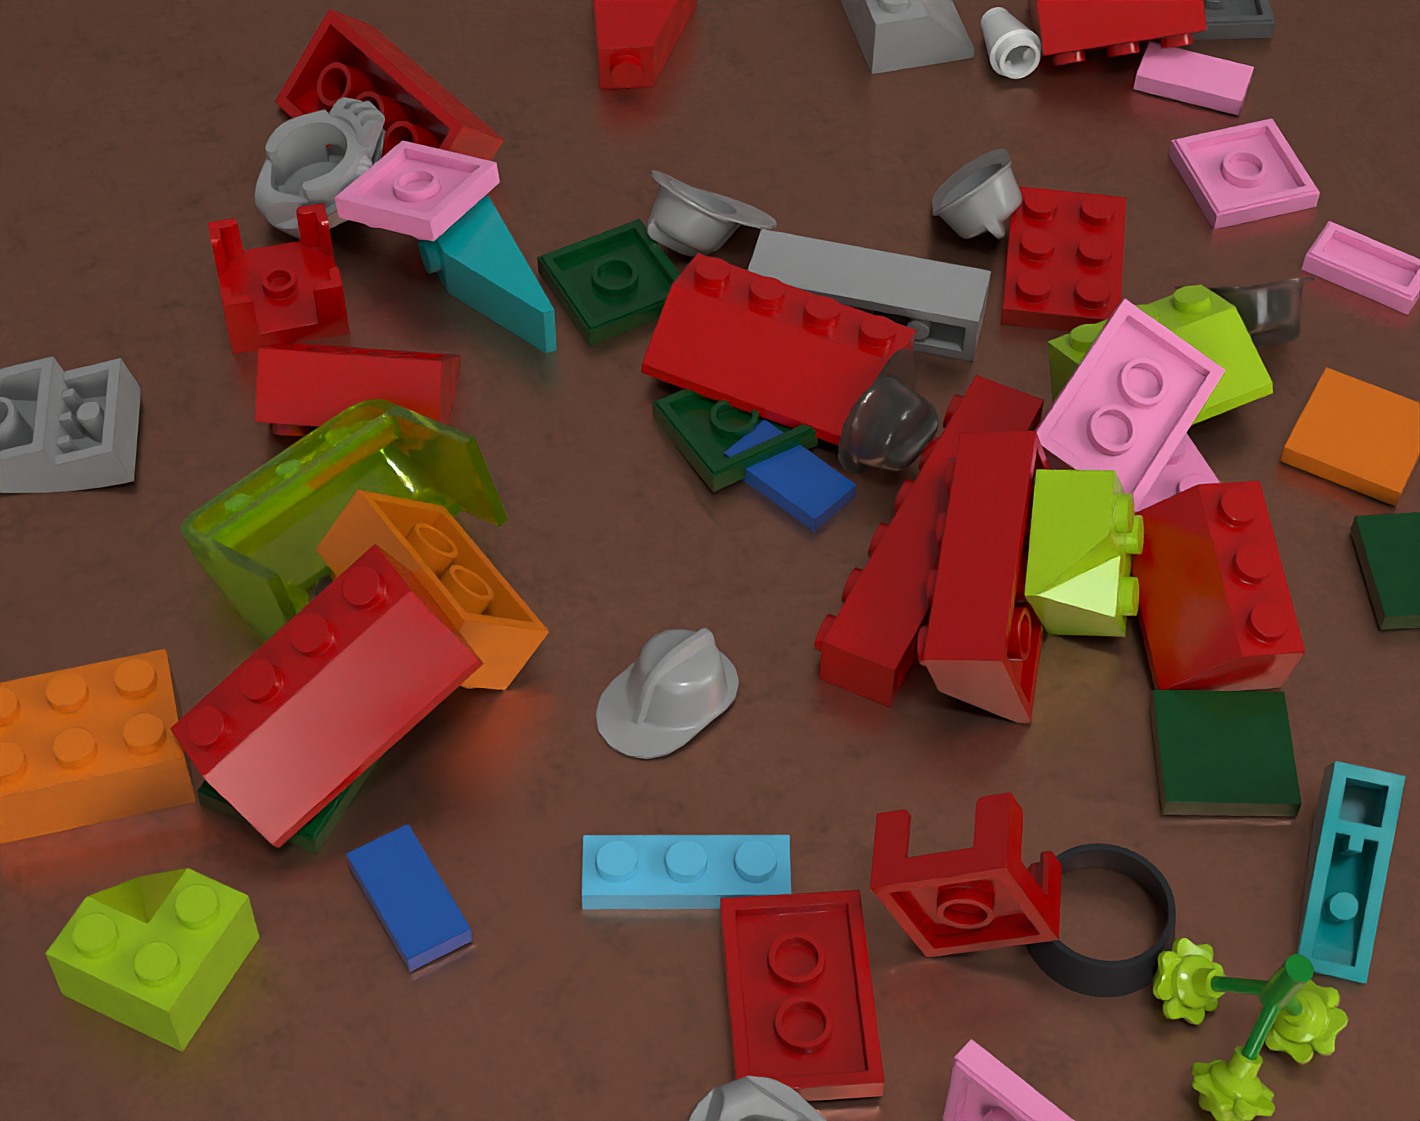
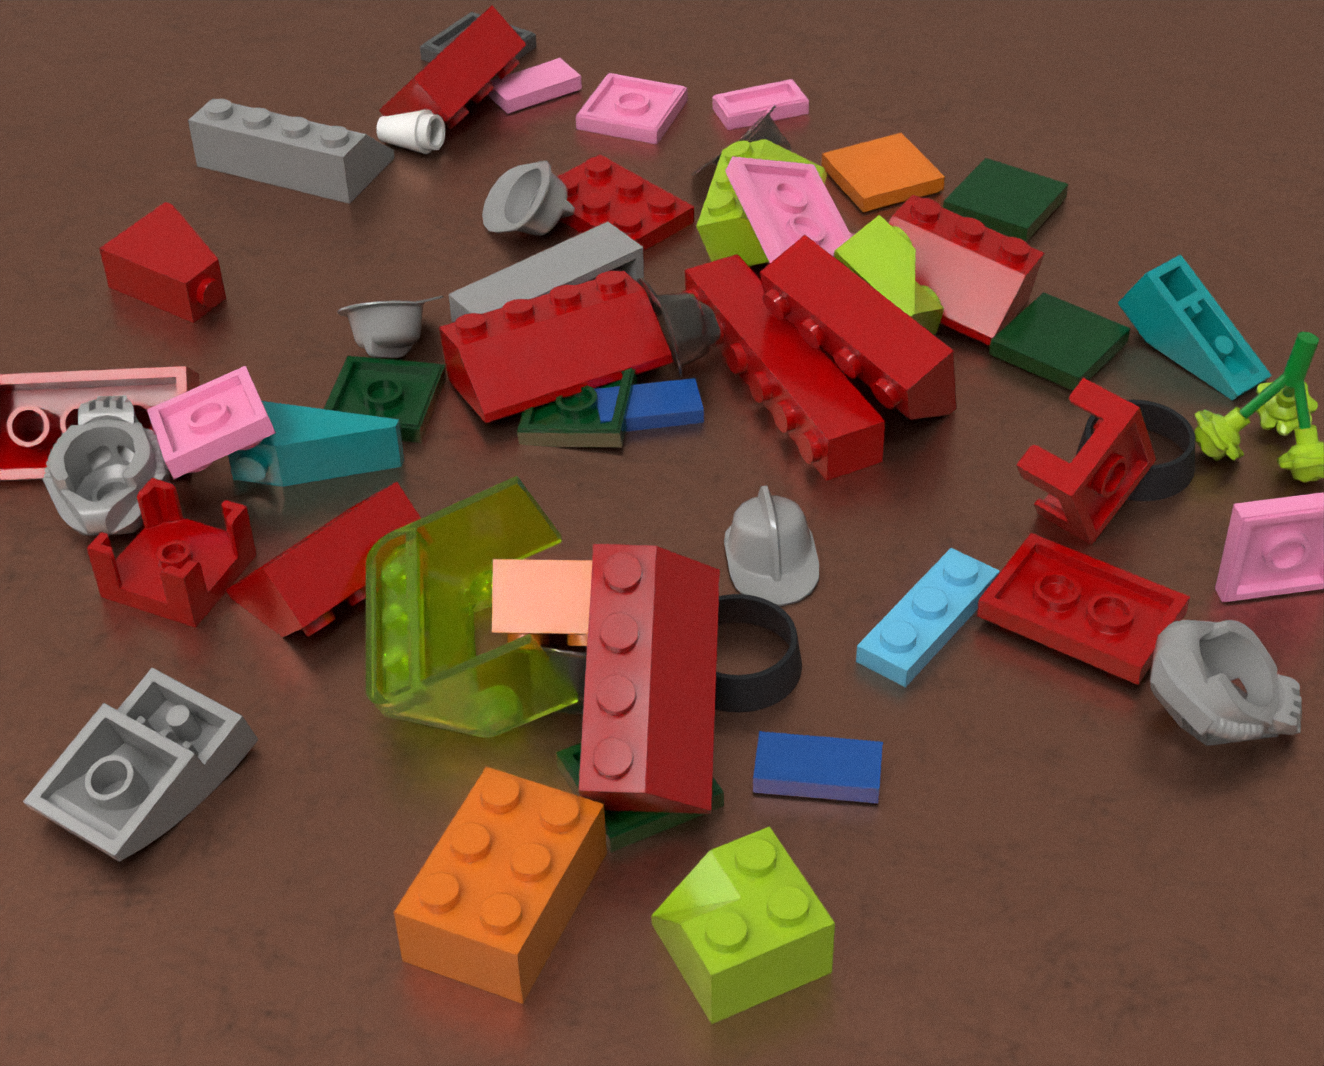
camera: 50 degrees left, 10 degrees down
none -> black tyre [715,594,802,713]

